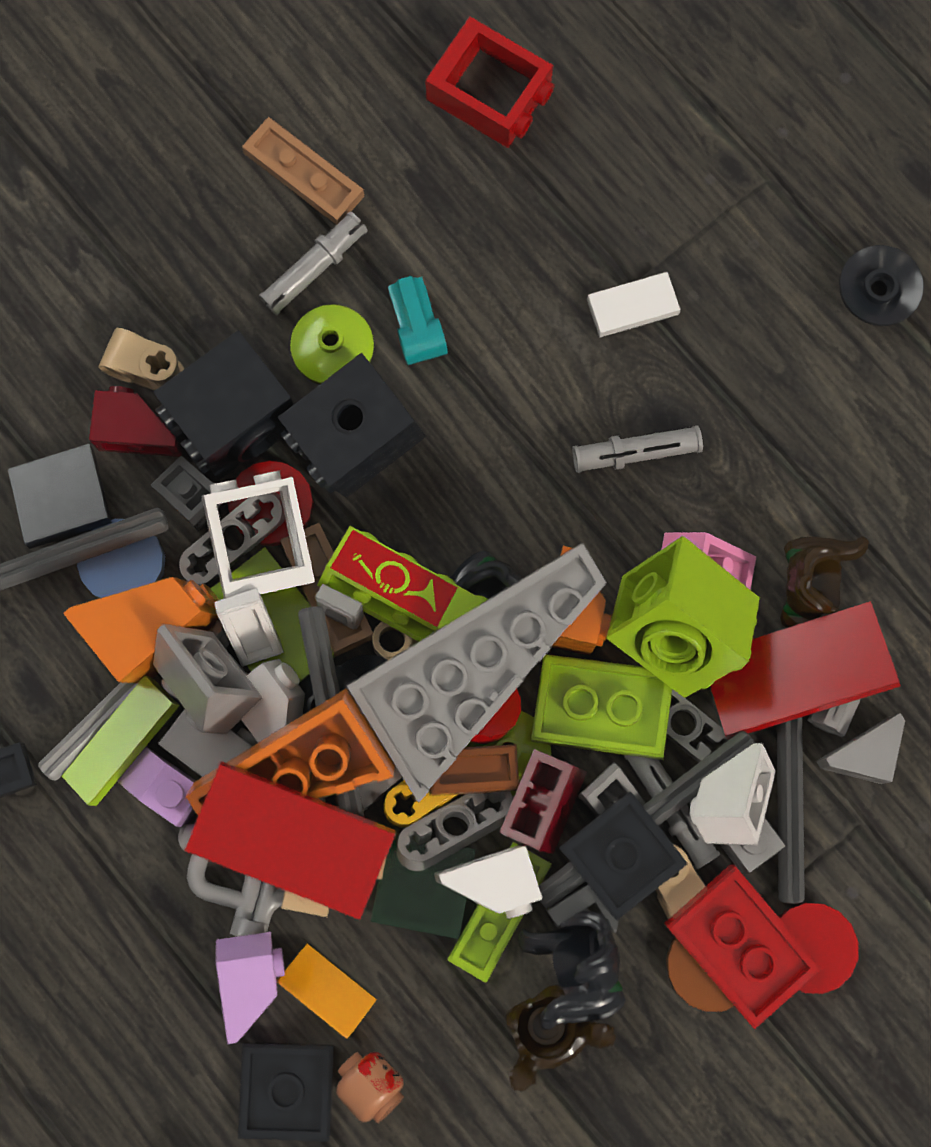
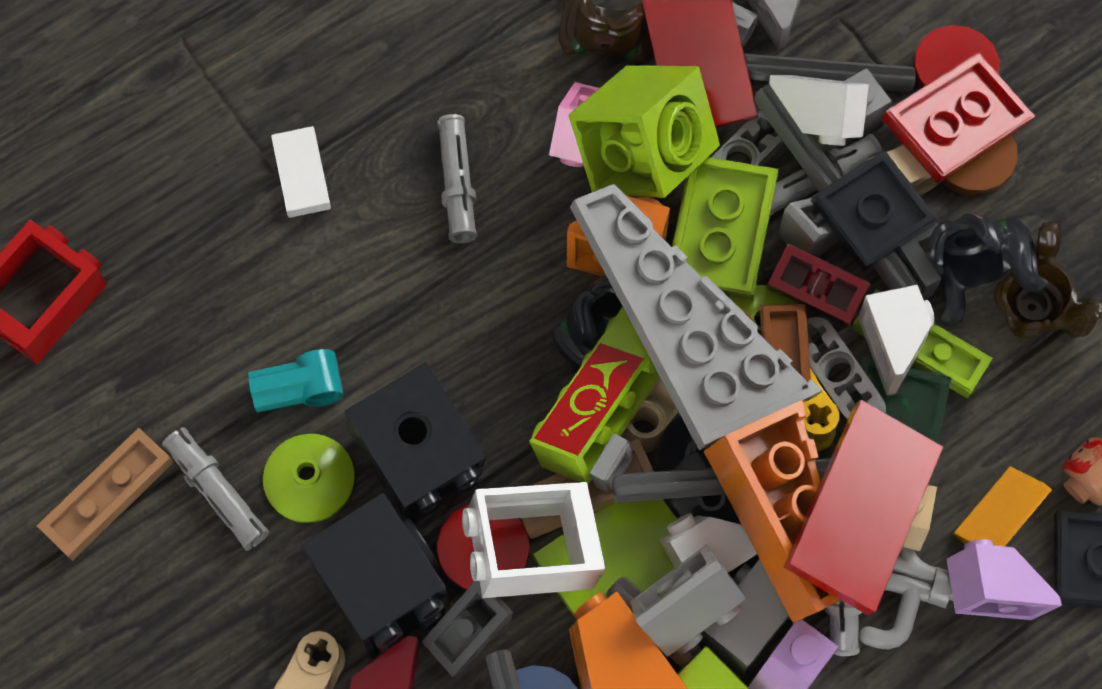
camera: 85 degrees left, 10 degrees down
light grey beam [179,492,285,584] -> none
white tile [214,588,283,666] -> none

